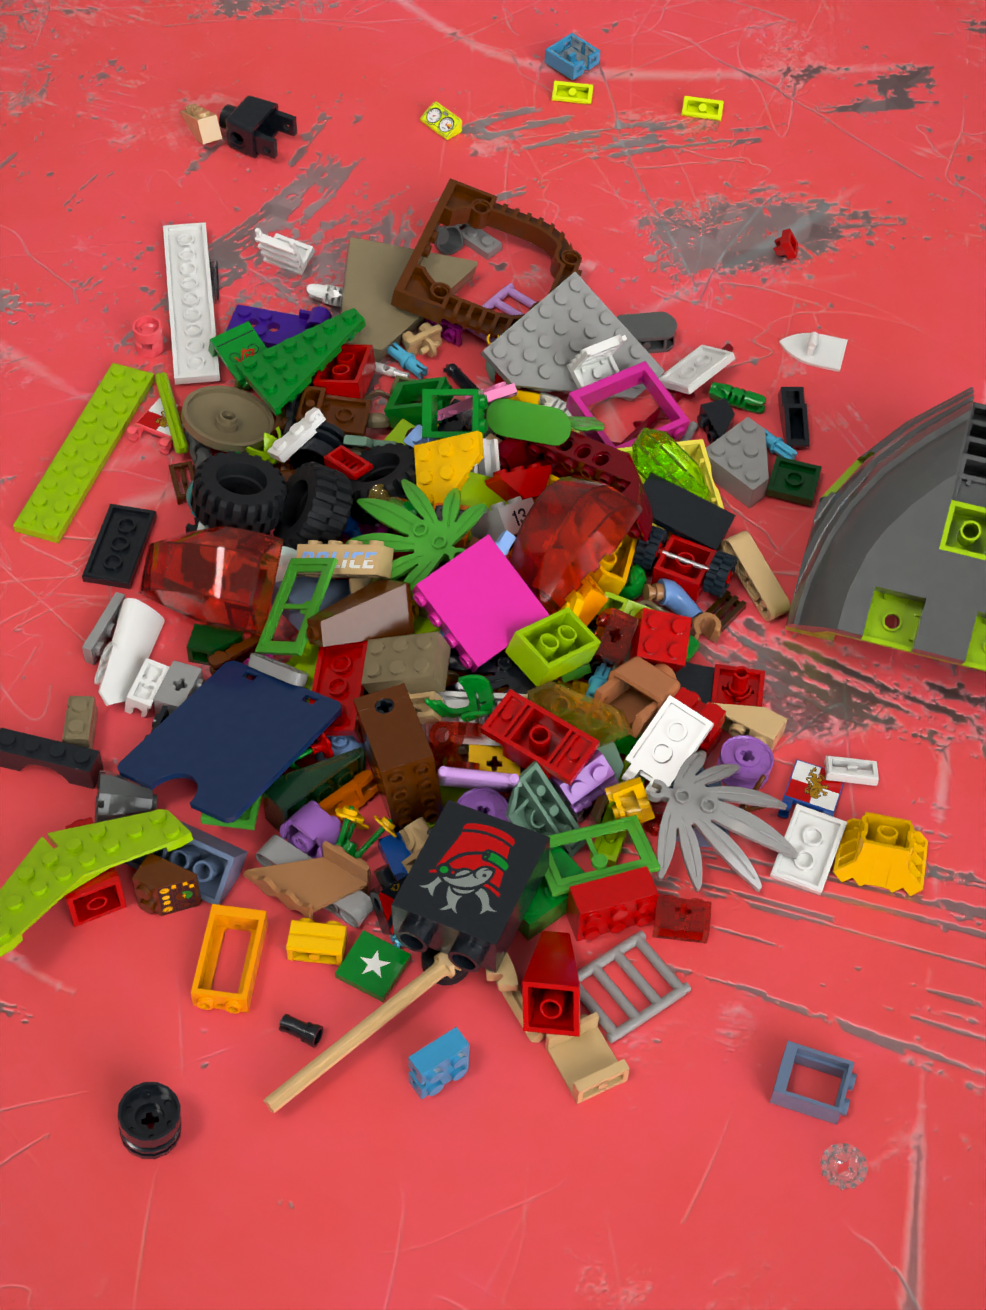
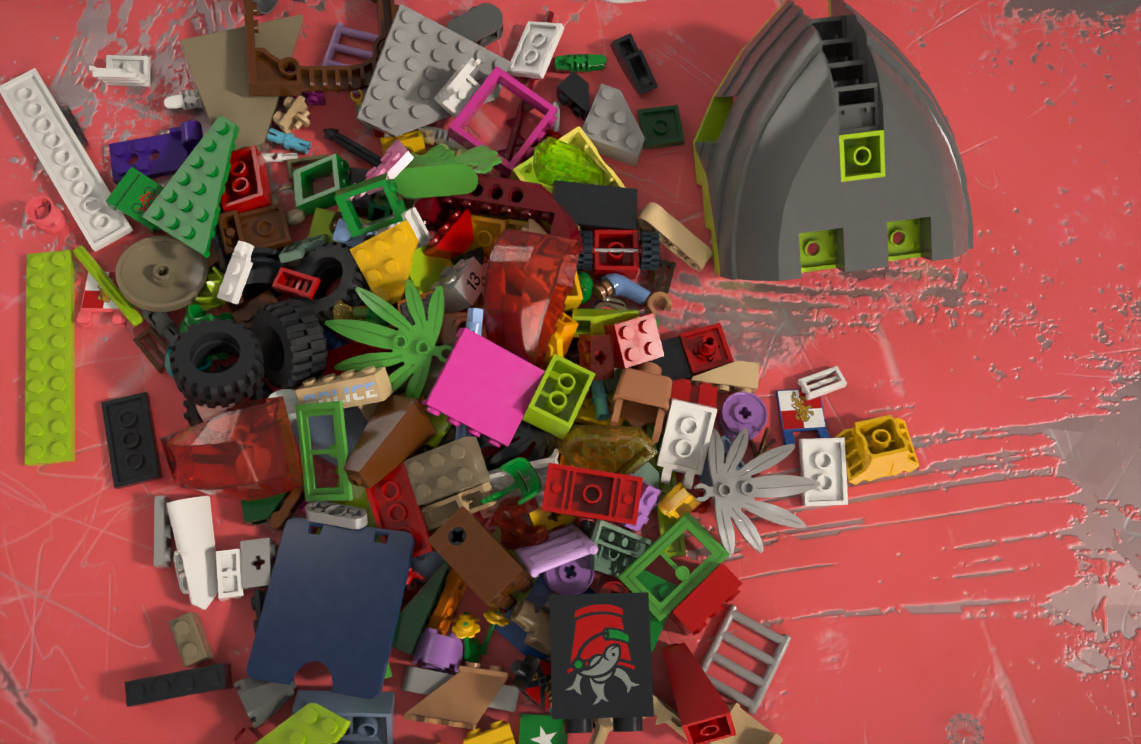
camera: 30 degrees left, 20 degrees up
dark brown tile [589,795,608,826] -> none
clear red brick [652,895,712,944] -> none
medium azure axle [764,428,797,460] -> none
sand blue window [770,1041,857,1125] -> none

